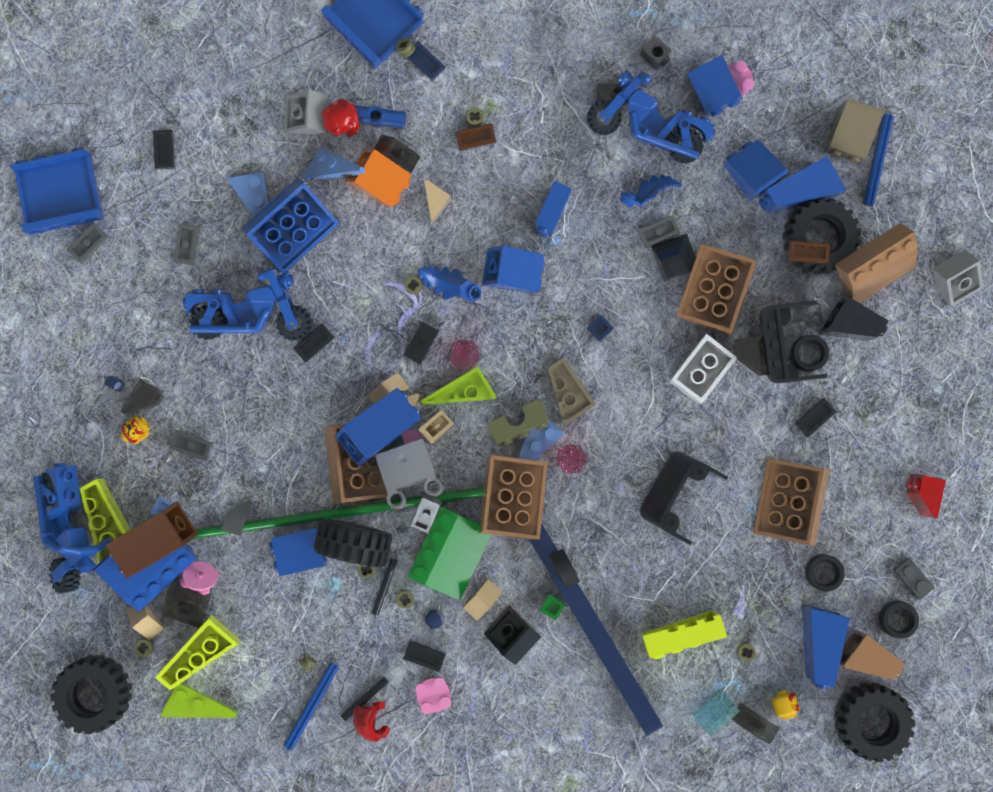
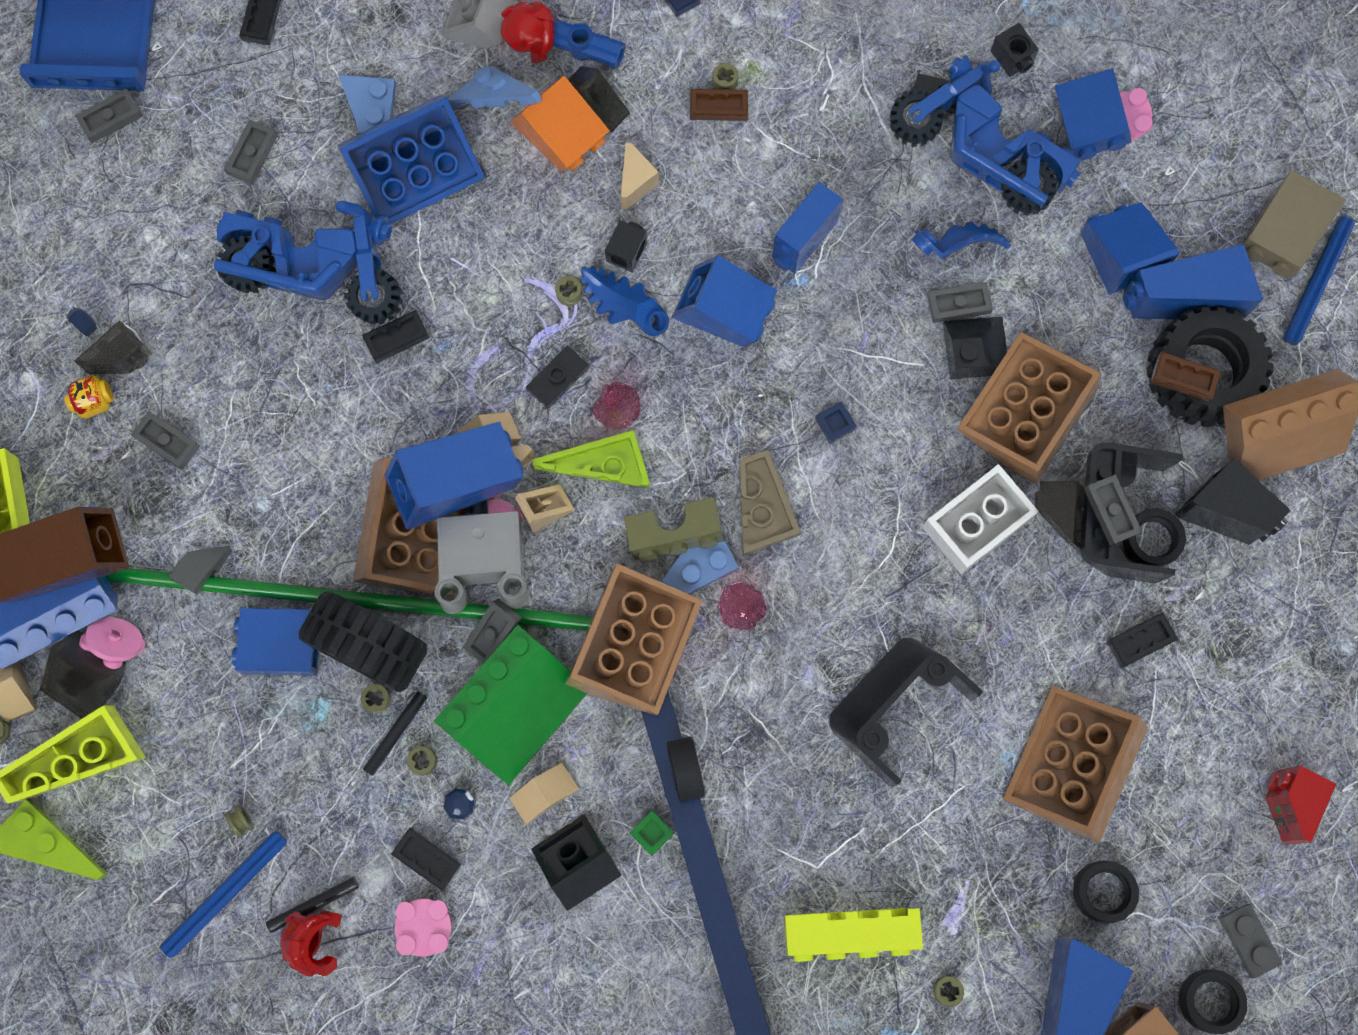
camera: 15 degrees right, 10 degrees down
none -> black brick [605,220,647,273]
none -> dark grey plate [1083,474,1142,546]

